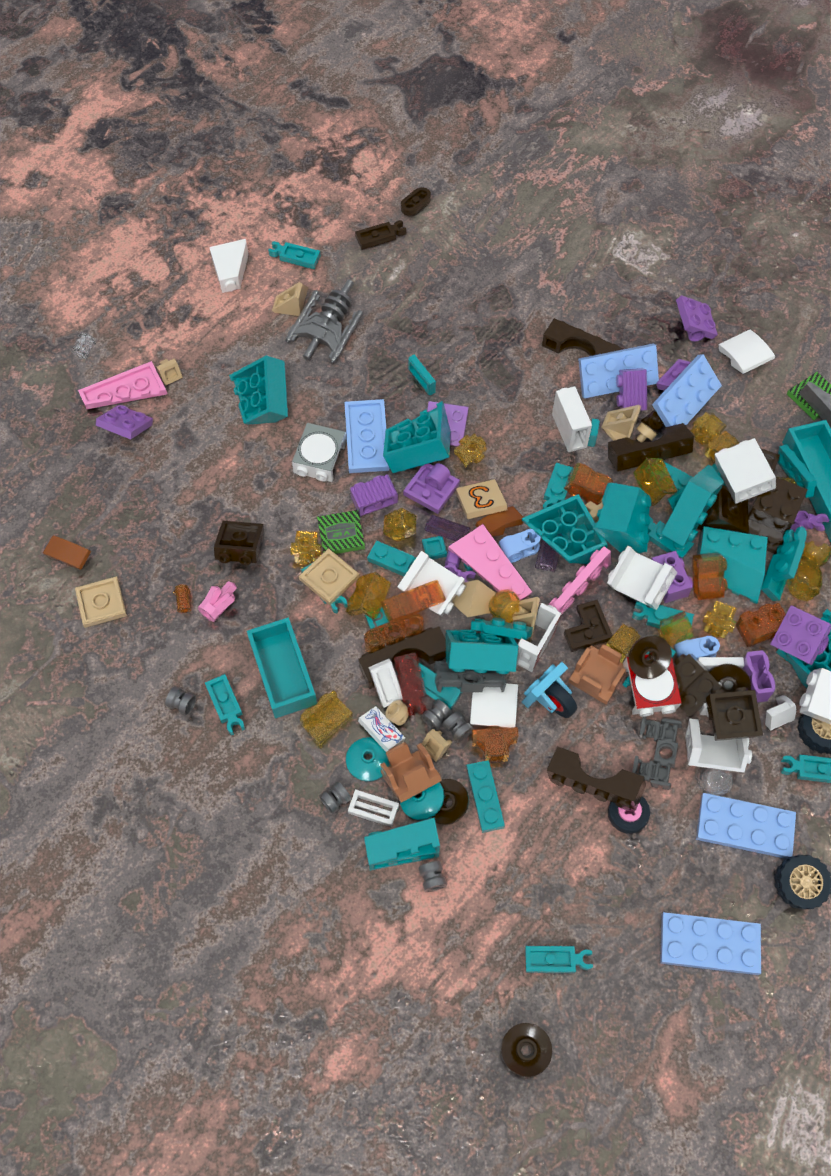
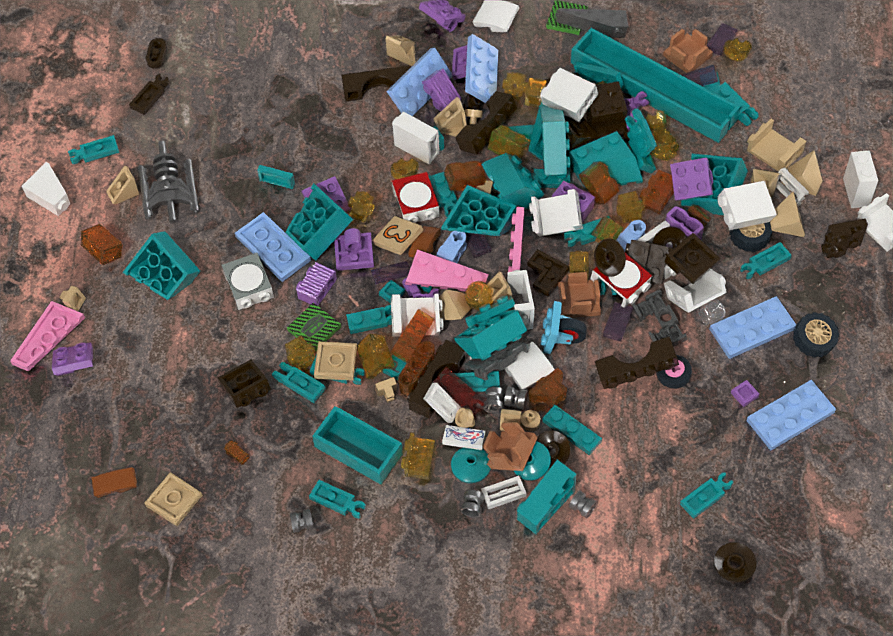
camera: 35 degrees left, 5 degrees down
bright pink rock [198,581,237,622] -> none
clear yellow brick [383,508,416,542] -> none
white tile [765,695,796,731] -> none
none -> clear orange brick [81,224,122,265]
none -> teal hinge [272,362,326,403]
none -> tan tile [375,377,397,403]
none -> tan slope [386,36,416,66]
none -> clear yellow hair [390,158,419,180]
none -> panel [392,172,439,223]
none -> tan tile [521,410,541,431]
none -> clear purple tile [603,302,633,342]
none -> clear orange pin [687,204,711,227]
none -> medium lavender tile [731,380,759,407]

